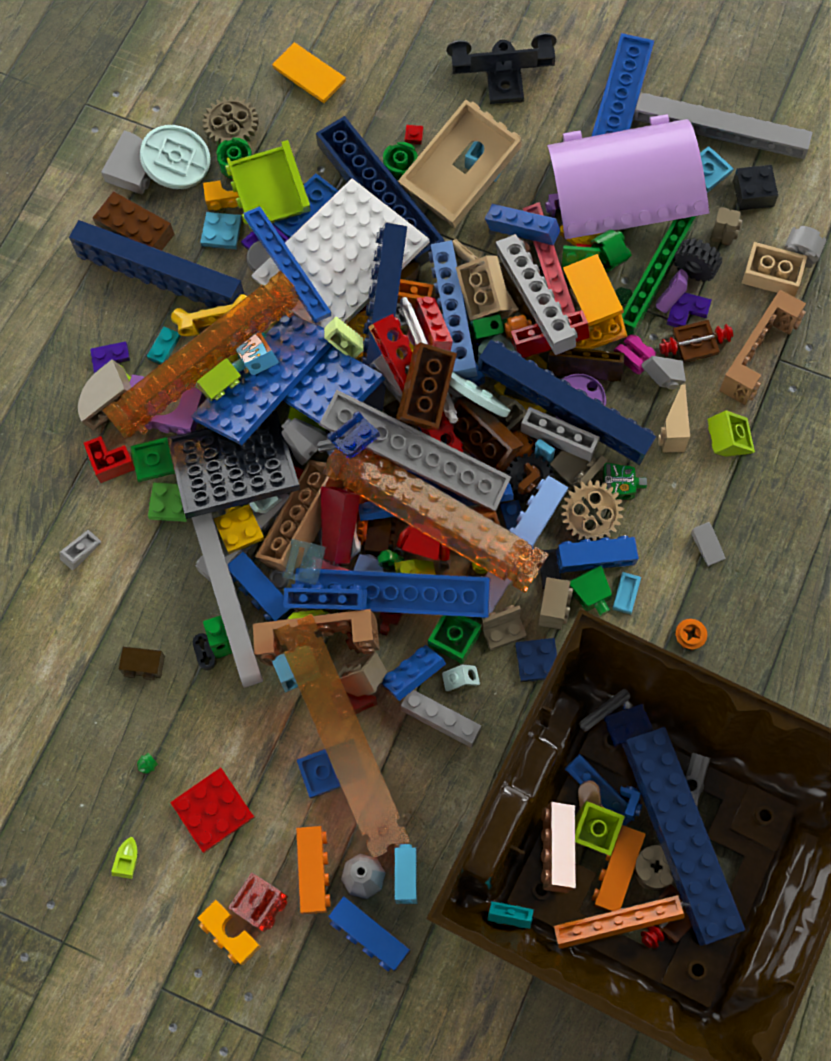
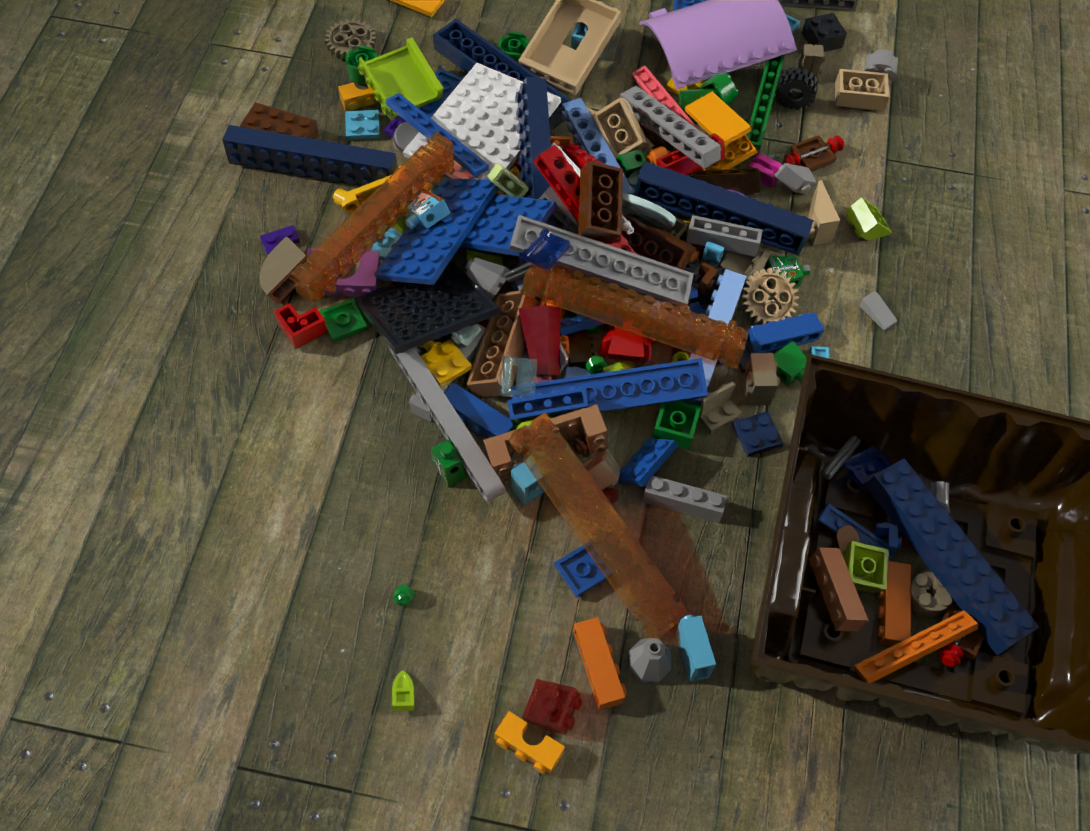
camera: 20 degrees left, 10 degrees down
light grey slope [59,530,101,570] -> none
light grey brick [101,130,151,195] -> none
dark brown brick [118,646,165,680] -> none
light aqua plate [140,125,210,189] -> none
teal plate [147,327,181,366] -> none
bright green plate [148,482,187,522] -> none
red plate [170,767,255,853] -> none
black beam [192,633,216,671] -> none
lime slope [196,358,241,401] -> none
light grey tile [269,570,289,590] -> none
blue brick [328,897,410,972] -> none
clear red plate [379,612,403,636] -> none
red plate [404,125,423,145] -> none
light aqua bracket [442,665,480,691] -> none
blue brick [485,204,561,245] -> none
teal plate [488,901,534,929] -> none
medium lavender bracket [545,193,560,218] -> none
medium lavender brick [656,268,688,313] -> none
dark purple plate [666,293,712,327] -> none
medium nougat plate [719,290,806,405] -> none

